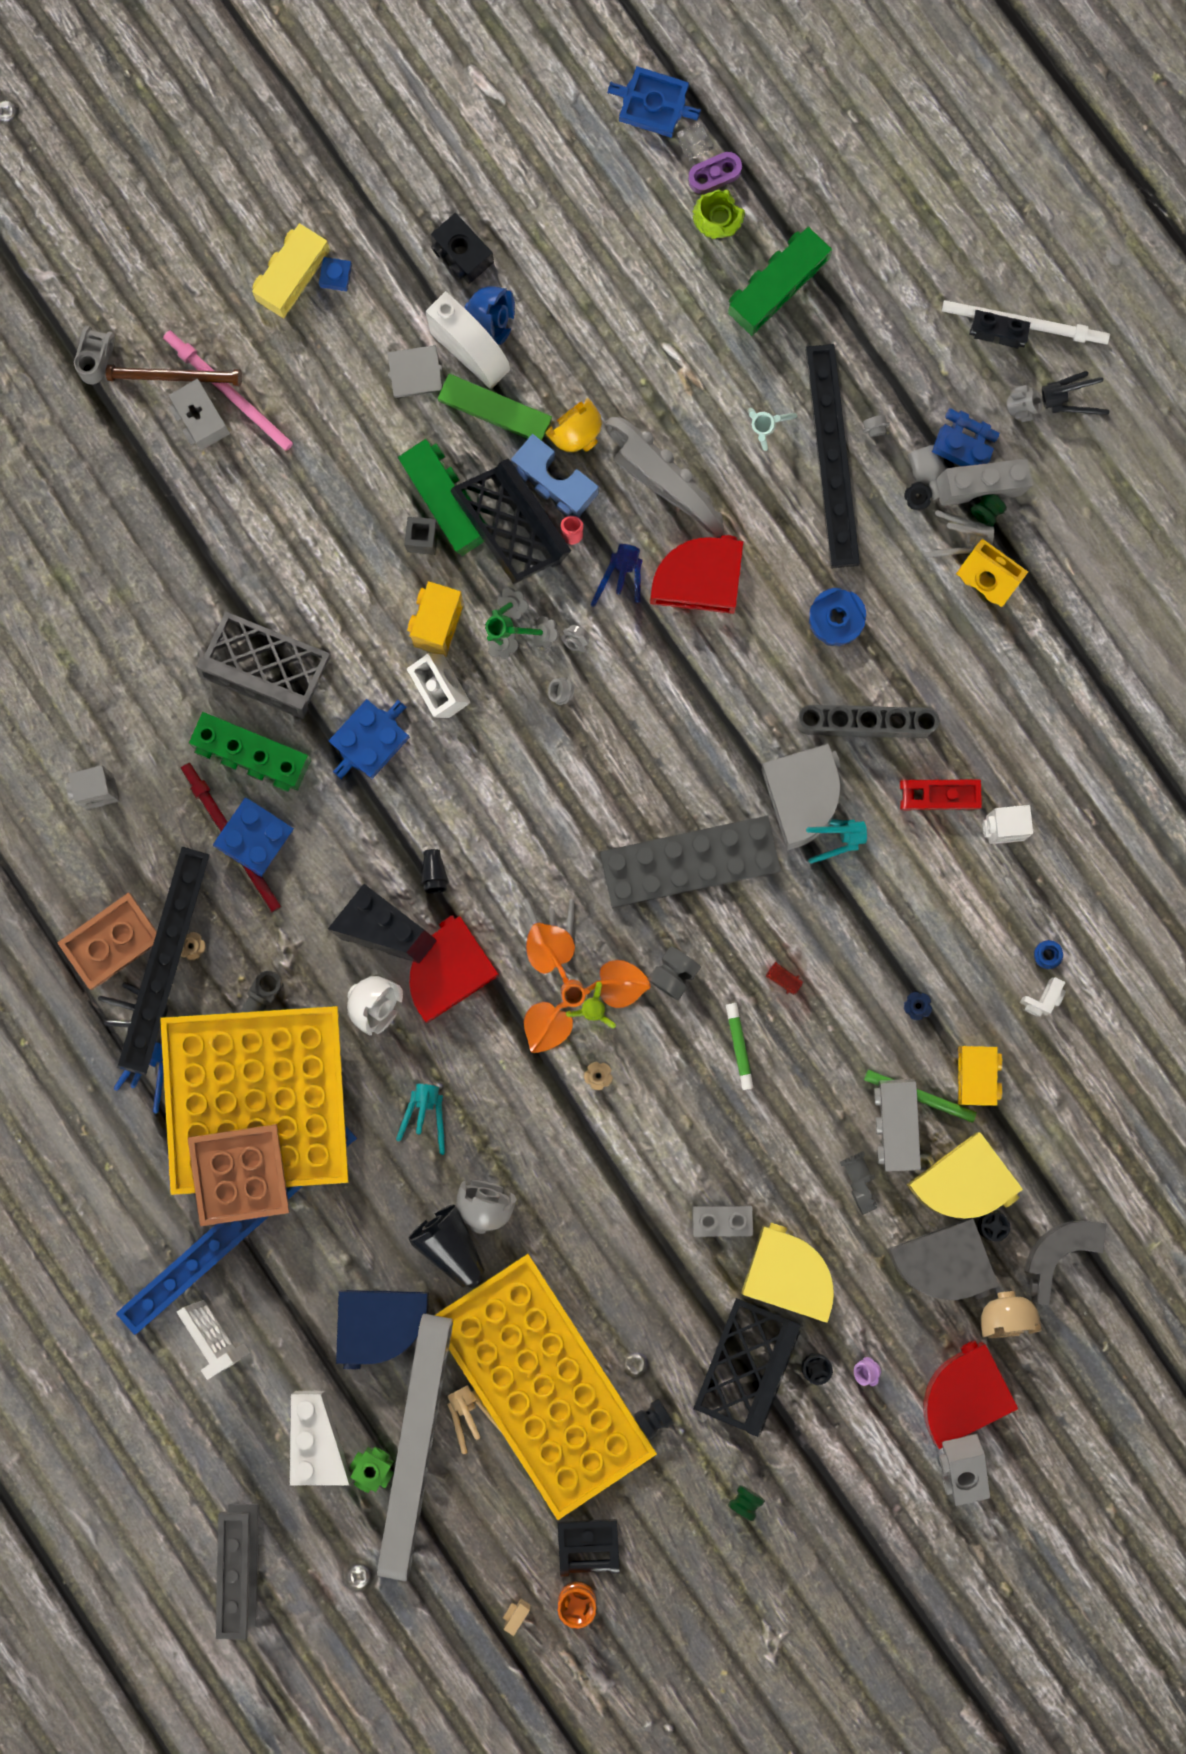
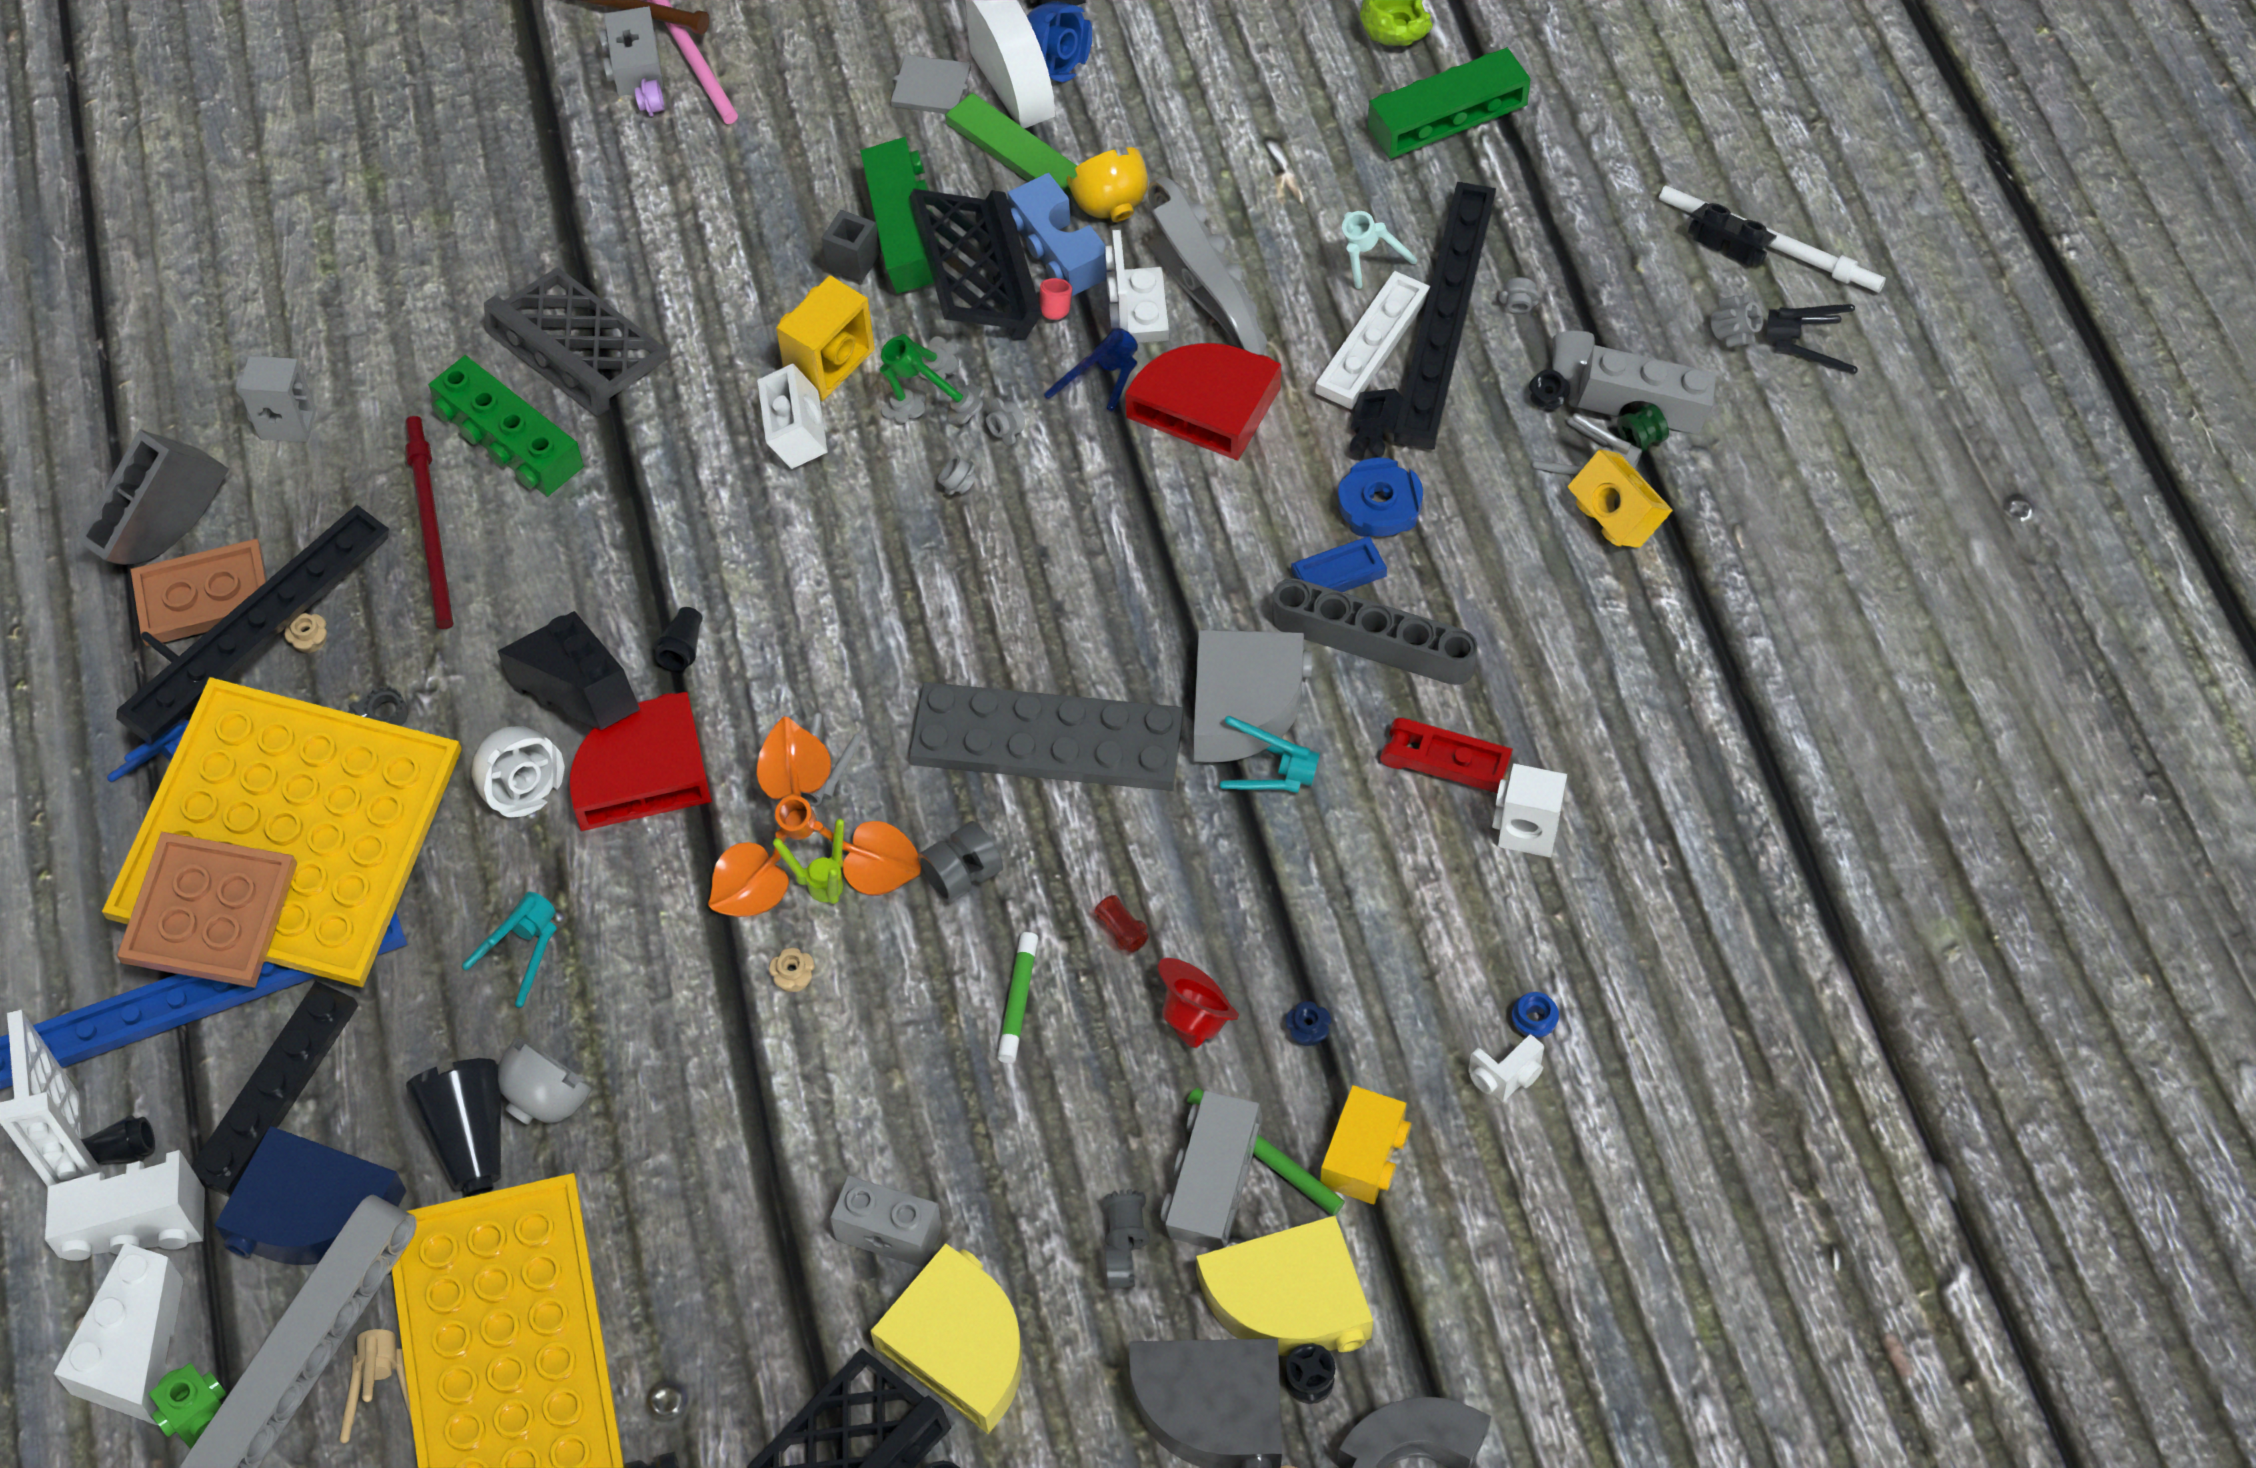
camera: 20 degrees right, 25 degrees down
blue plate [213,797,294,877] -> none
blue plate [329,699,410,780] -> none
blue plate [932,408,1000,467] -> none
none -> white wedge [45,1150,205,1261]
none -> flat silver brick [76,429,229,564]
none -> black cone [81,1115,155,1164]
none -> black plate [190,981,358,1198]
none -> lavender plate [635,78,665,117]
none -> white bracket [1105,230,1169,344]
none -> red piece [1157,957,1239,1048]
none -> blue tile [1291,536,1387,592]
none -> white plate [1315,271,1430,410]
none -> black plate [1349,388,1403,461]

